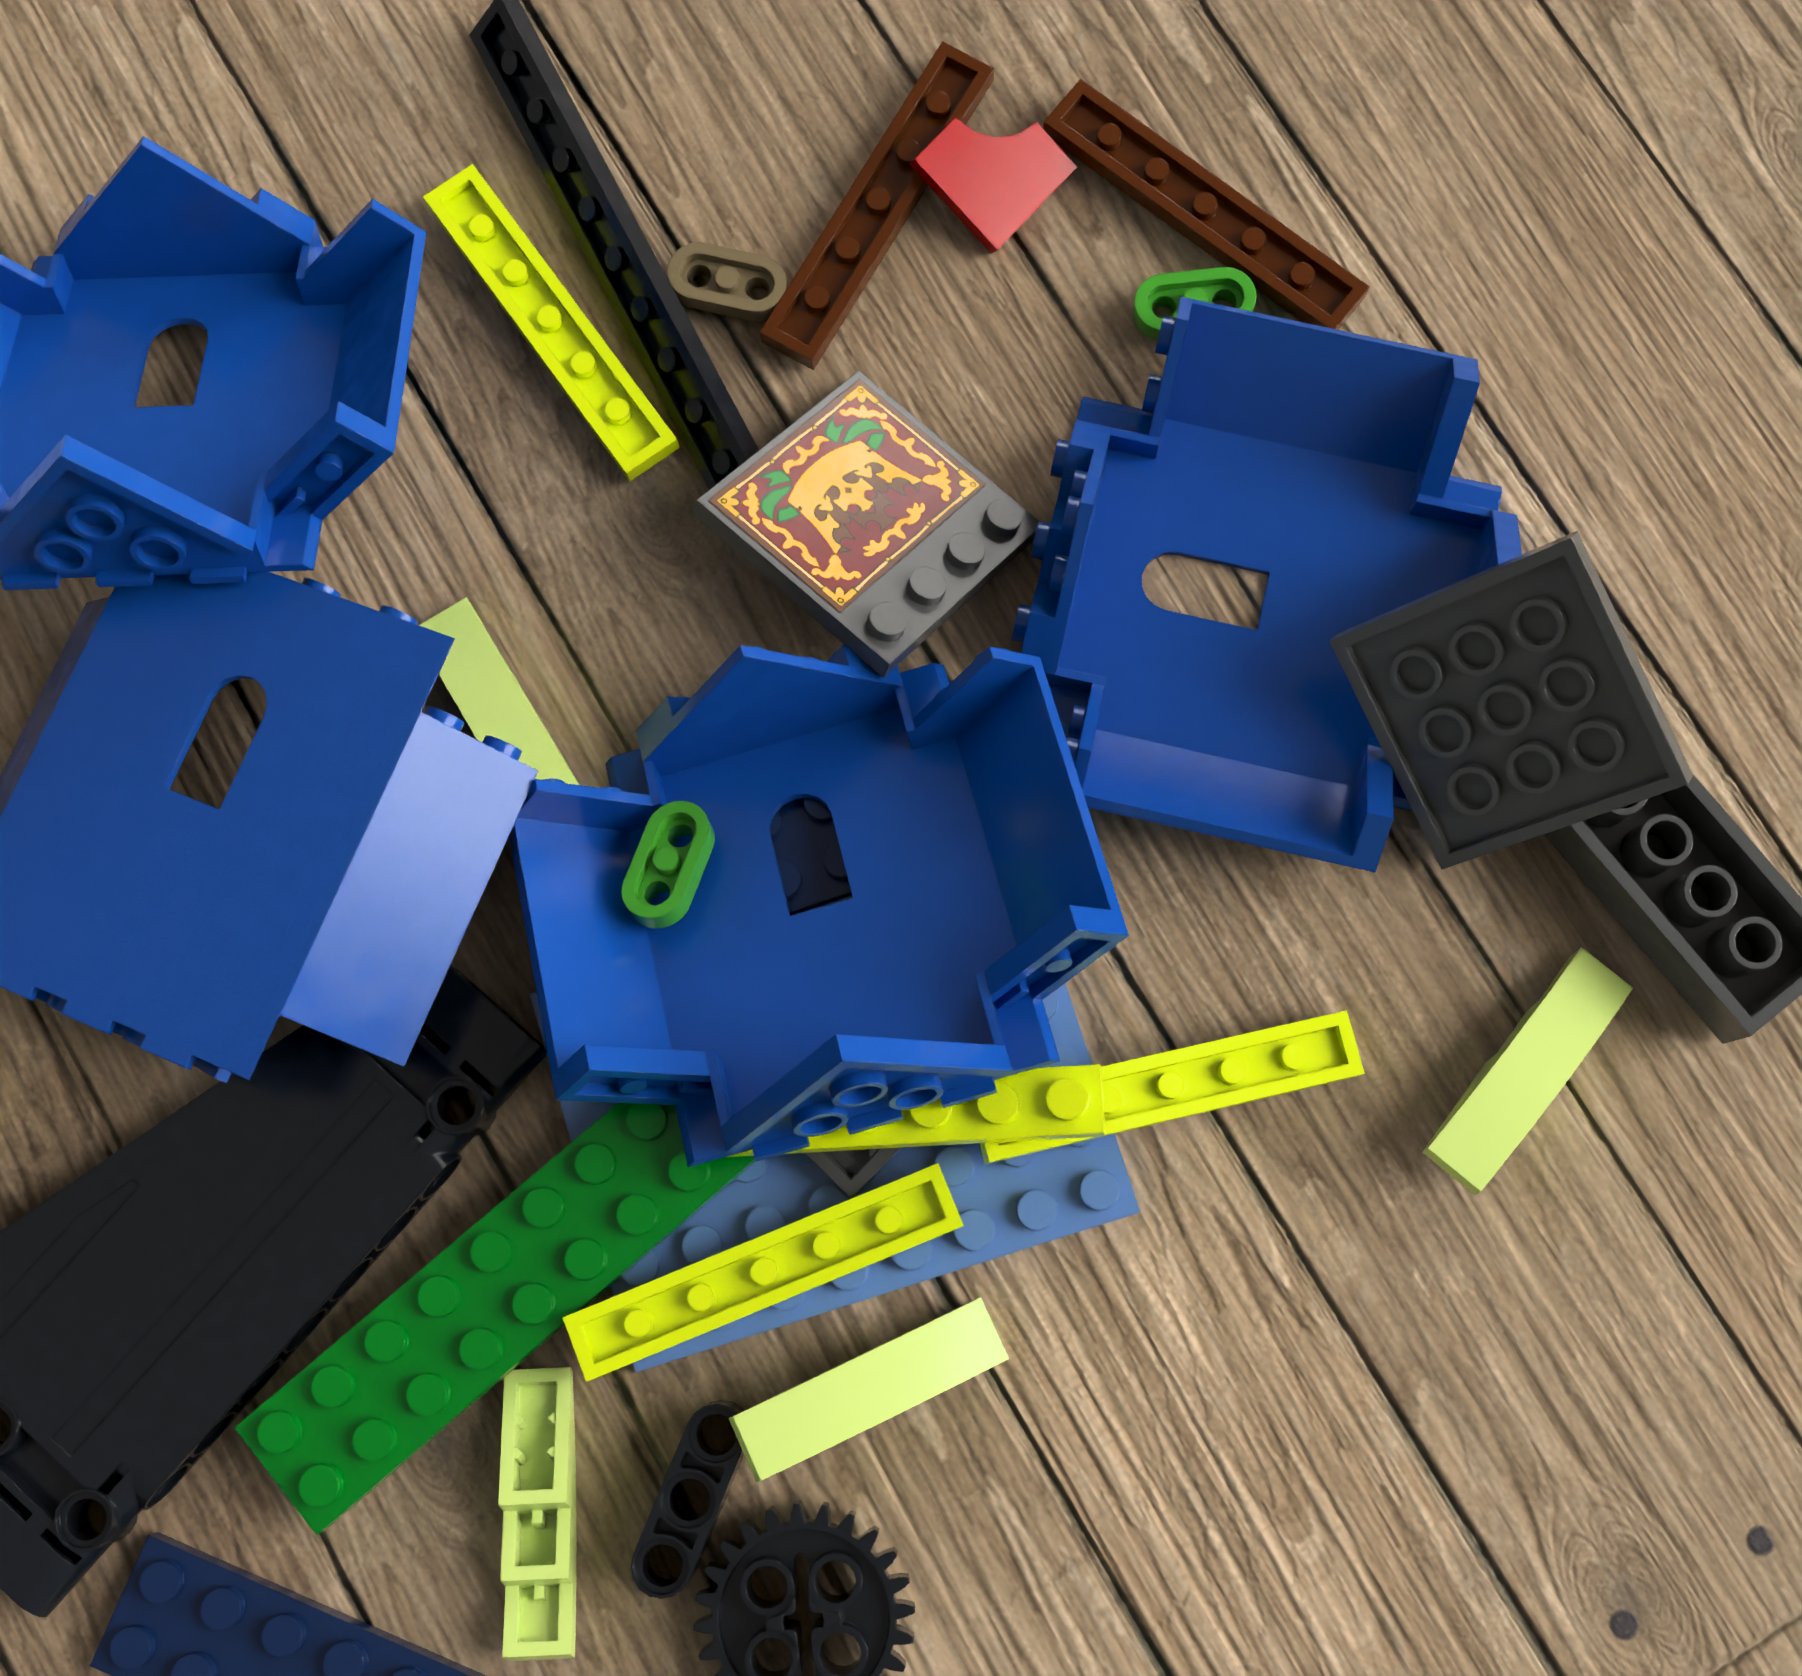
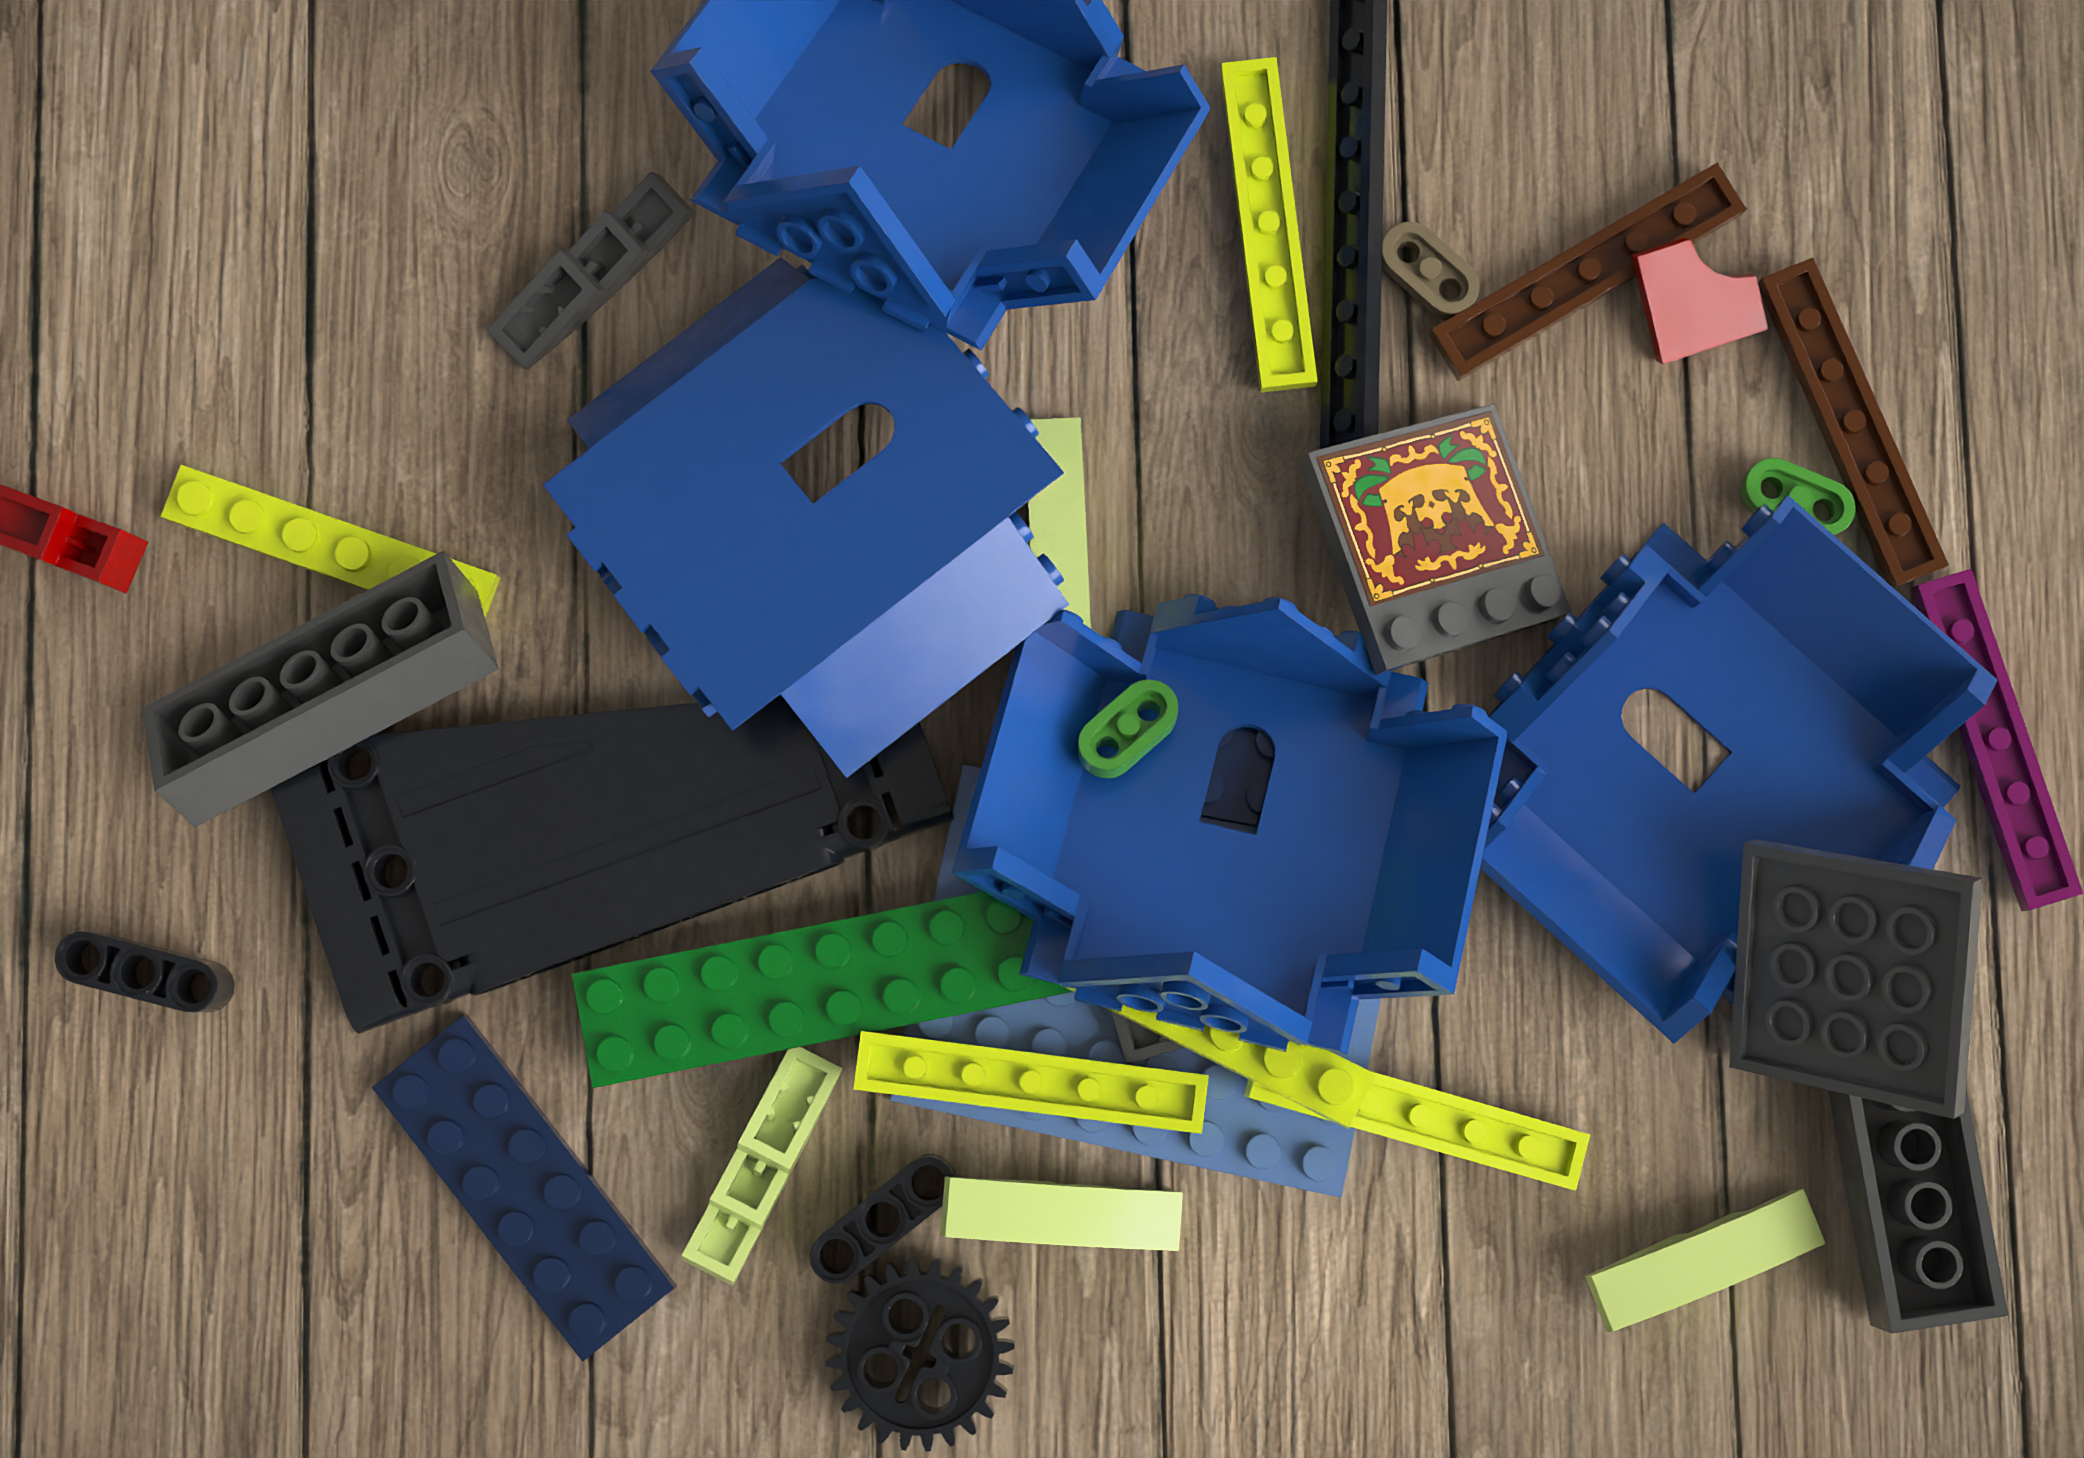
camera: 25 degrees right, 5 degrees up
none -> magenta plate [1910,569,2083,912]

